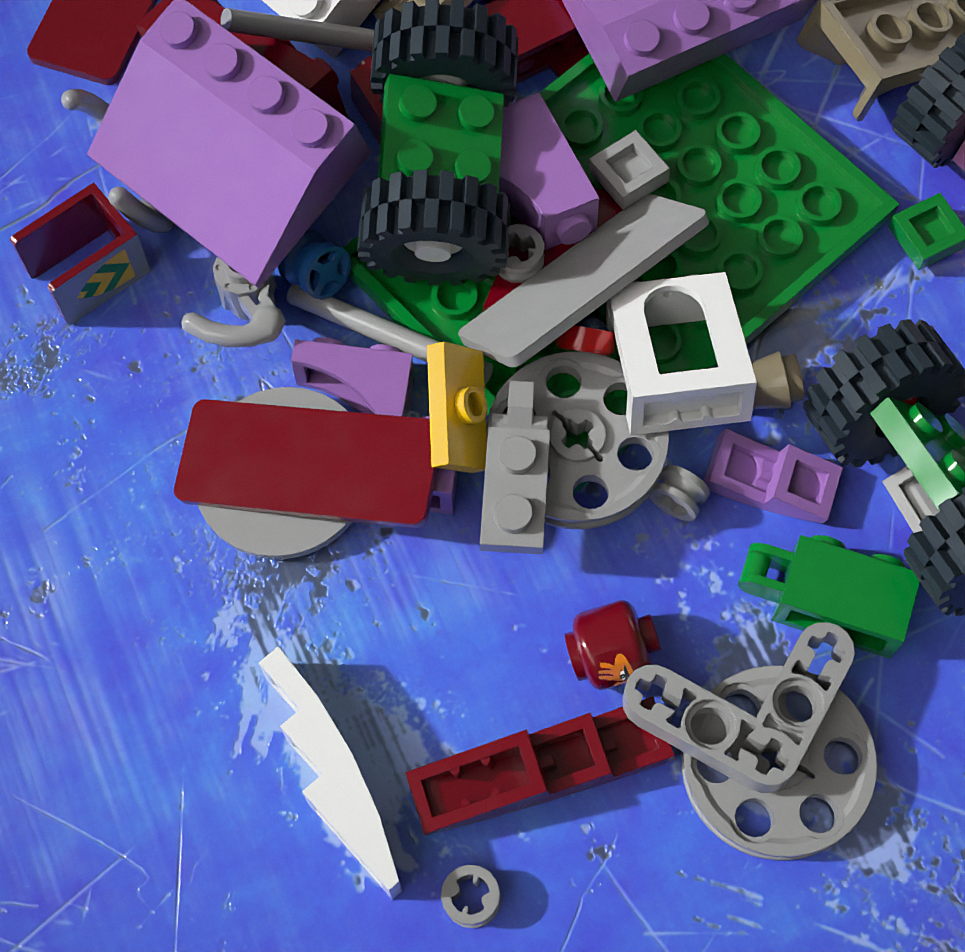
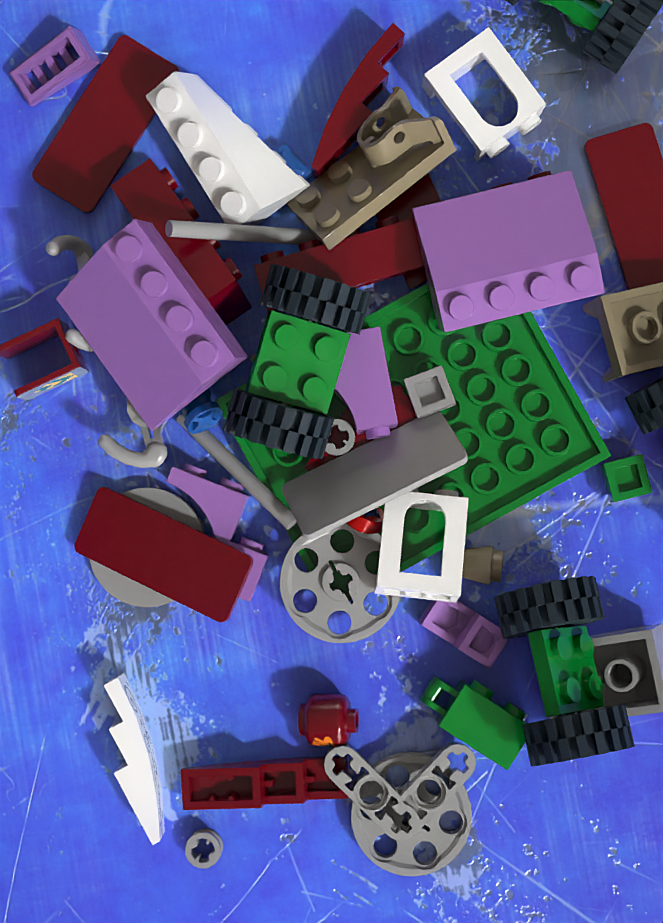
camera: 15 degrees right, 20 degrees up
yellow plate [427,341,487,473] -> none
light grey hinge [480,381,550,555] -> none
light grey bush [649,465,711,521] -> none

